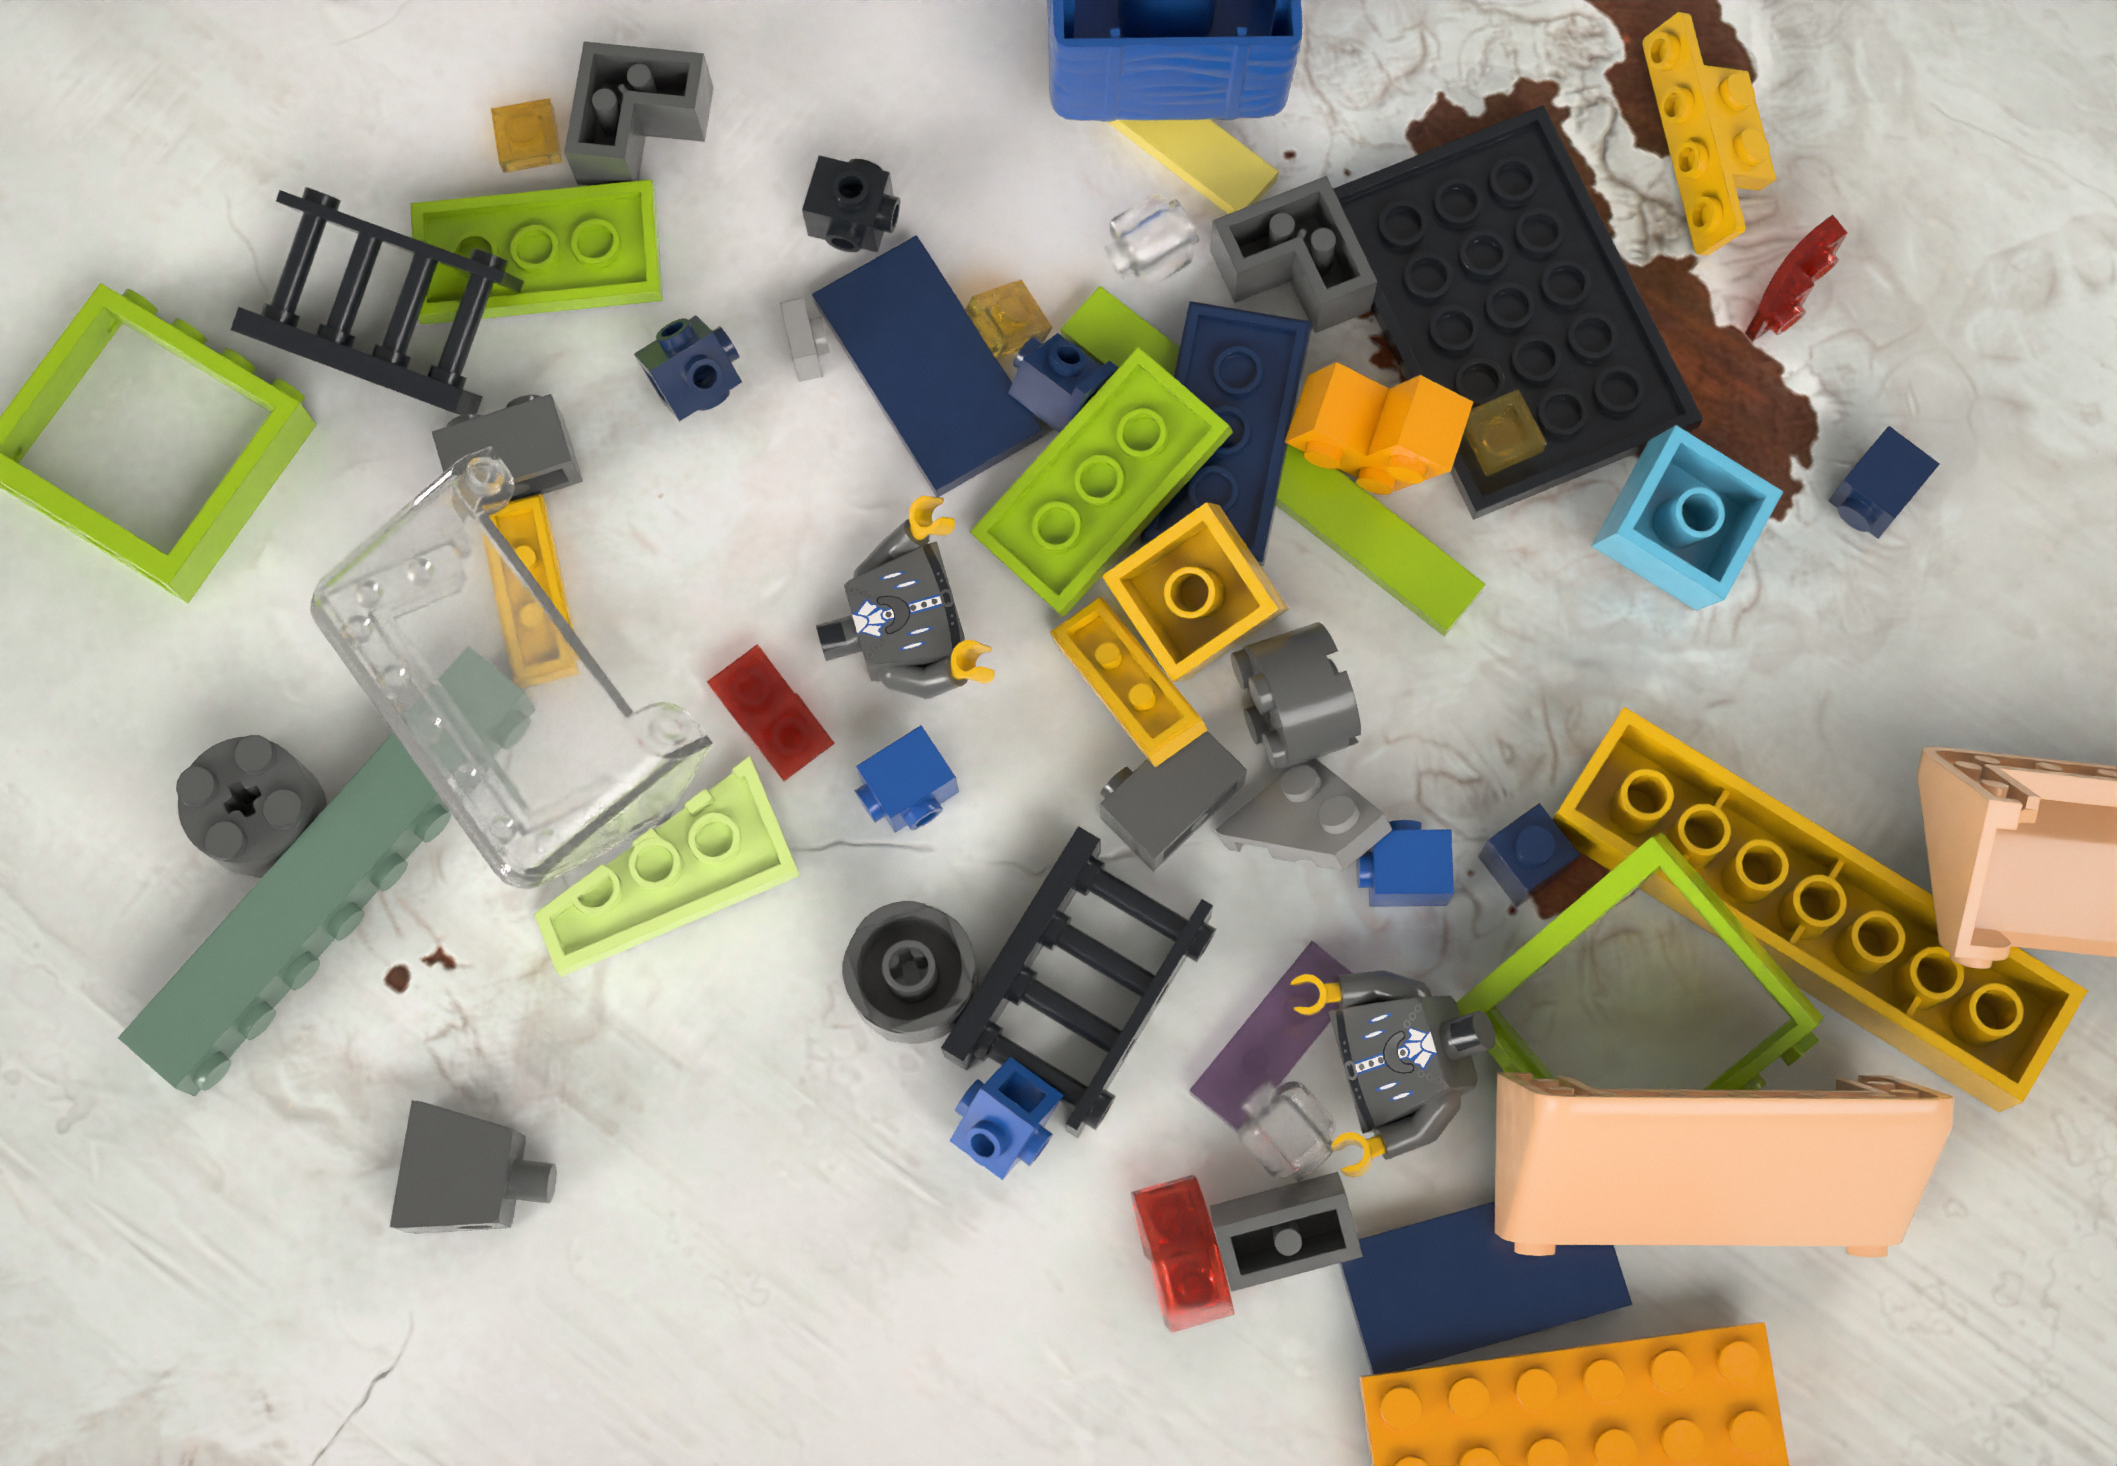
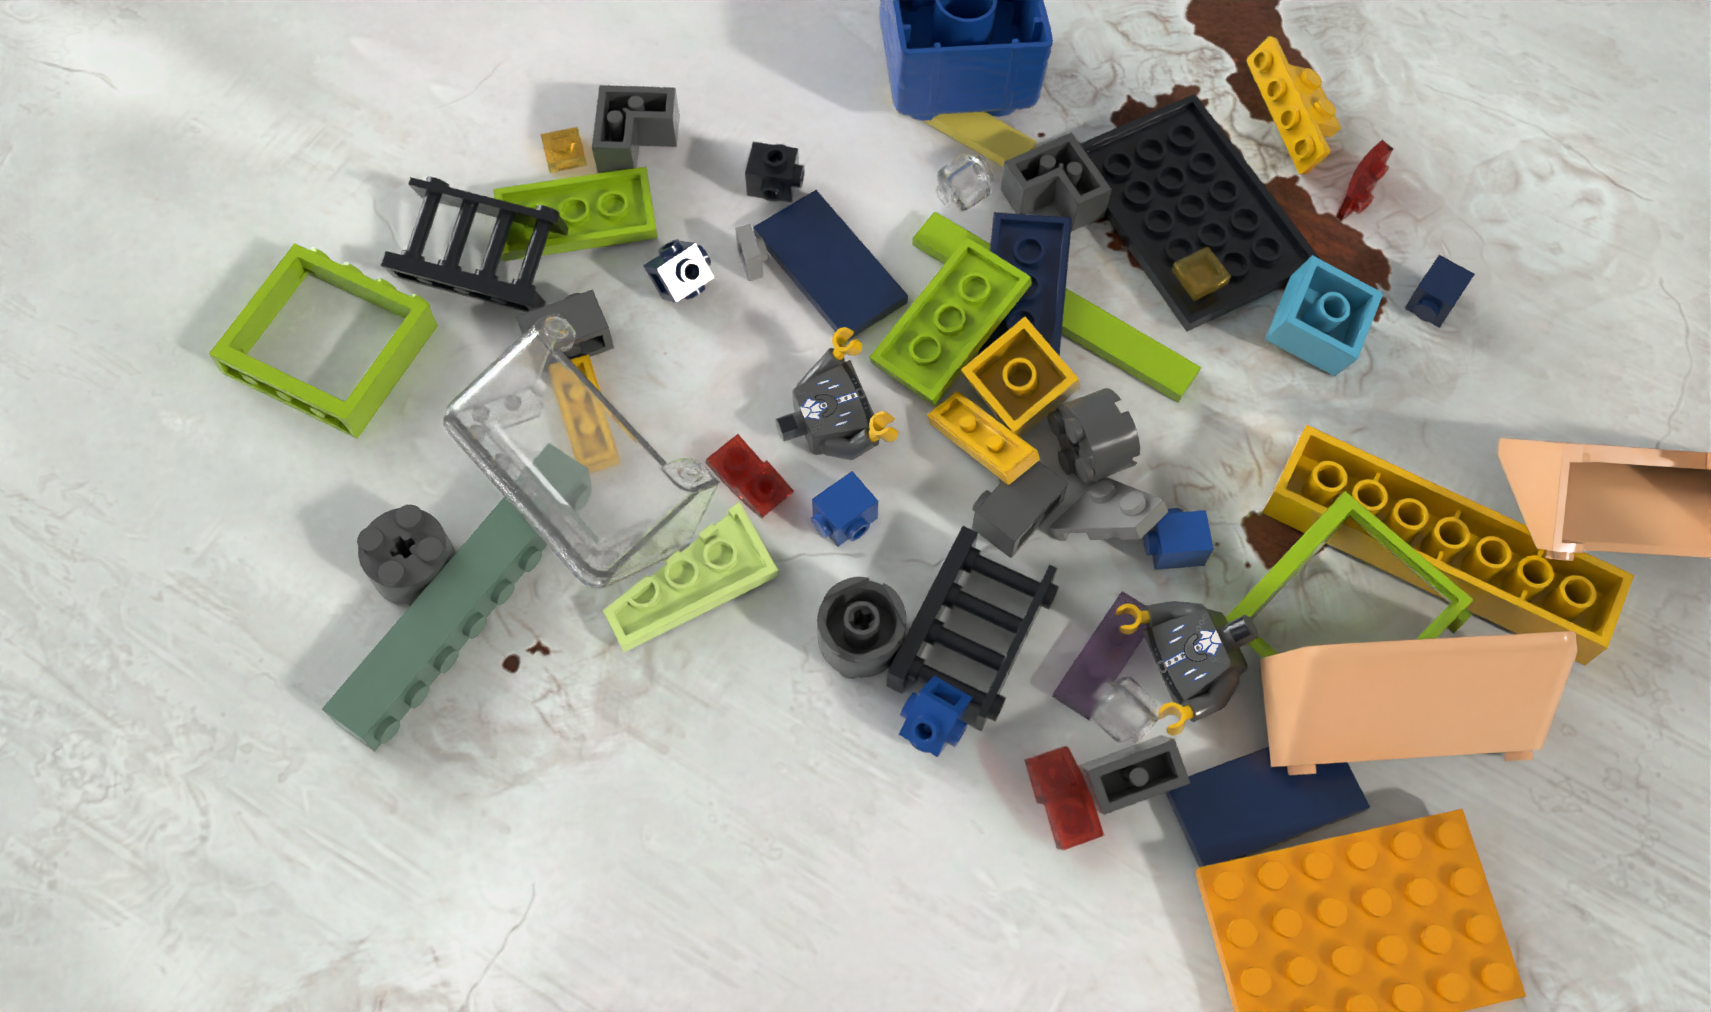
camera: 10 degrees left, 10 degrees down
dark grey torso [390,1100,557,1234] -> none
clear yellow plate [965,279,1053,358] -> none
dark blue brick [1008,333,1119,433] -> none
light orange brick [1285,362,1473,495] -> none
dark blue brick [1478,803,1580,907] -> none

